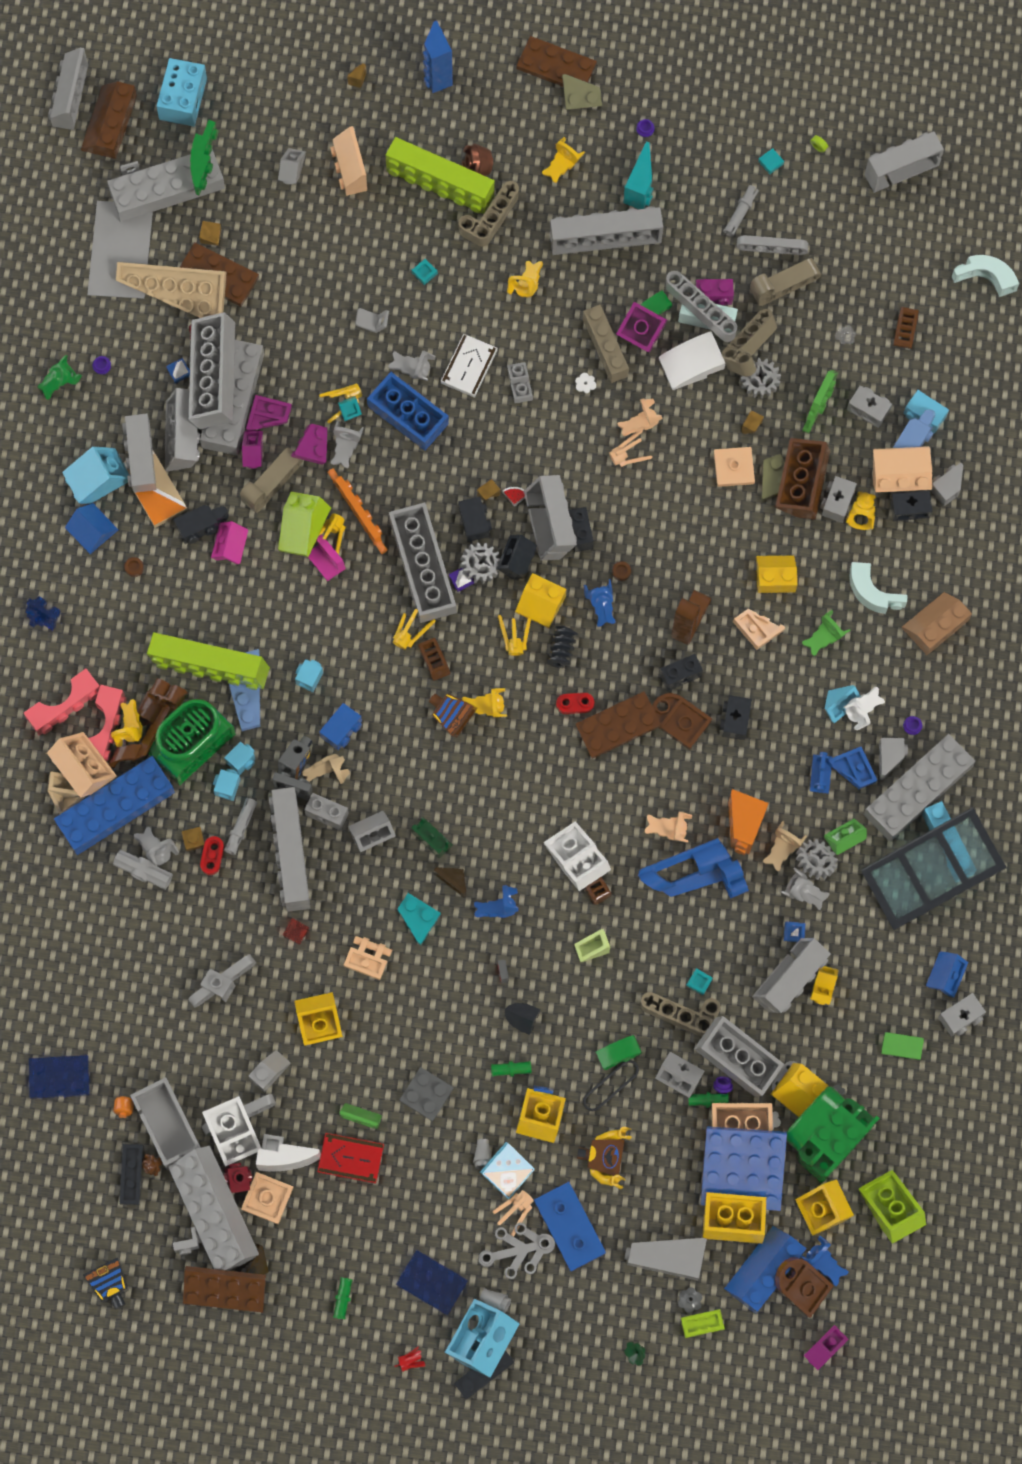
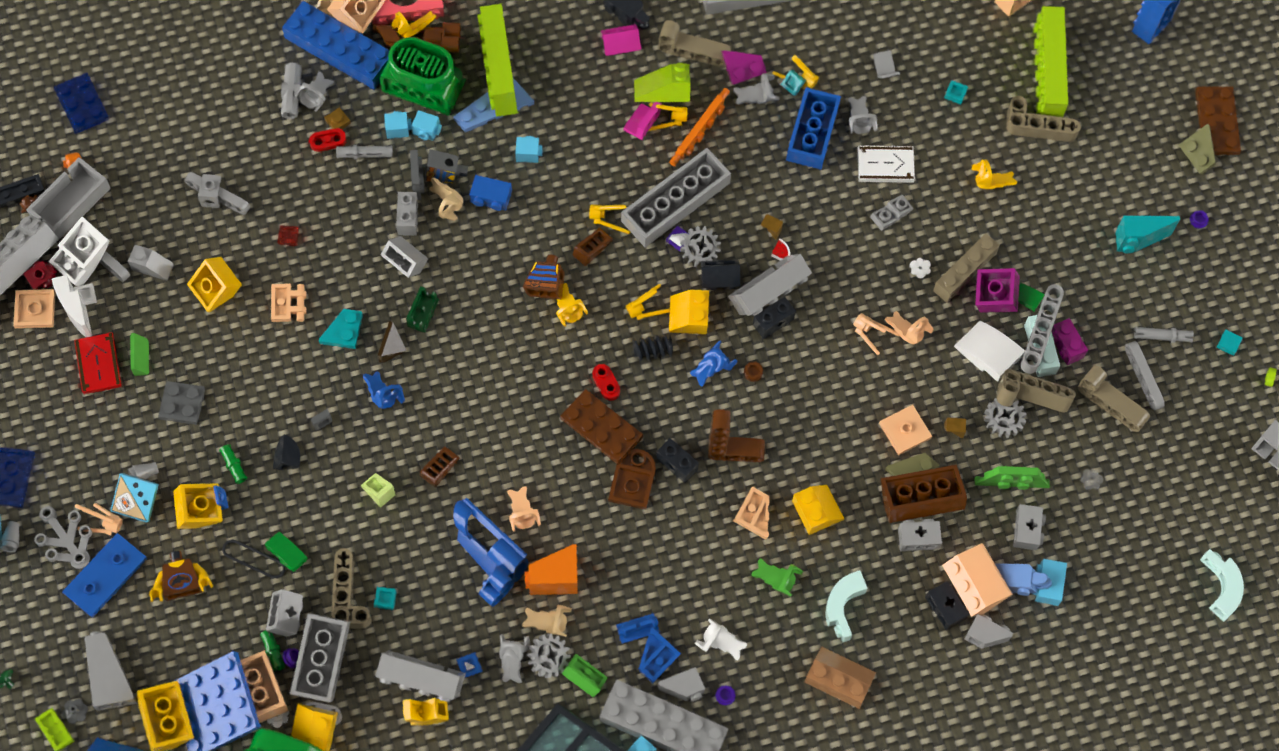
camera: 65 degrees right, 5 degrees down
magenta slope [242,431,263,469] -> none
magenta wing [246,395,292,431] -> none
light grey brick [269,787,310,912] -> none
black brick [458,497,492,542] -> none
copper cone [462,143,493,176] -> none
yellow hair [542,137,585,183] -> none
white slope [544,822,611,891] -> none
light grey brick [550,206,663,255] -> none
black brick [719,695,752,740] -> none
medium azure slope [824,685,860,723] -> none
yellow hair [846,491,876,530] -> none
reddish brown slope [893,307,919,349] -> none

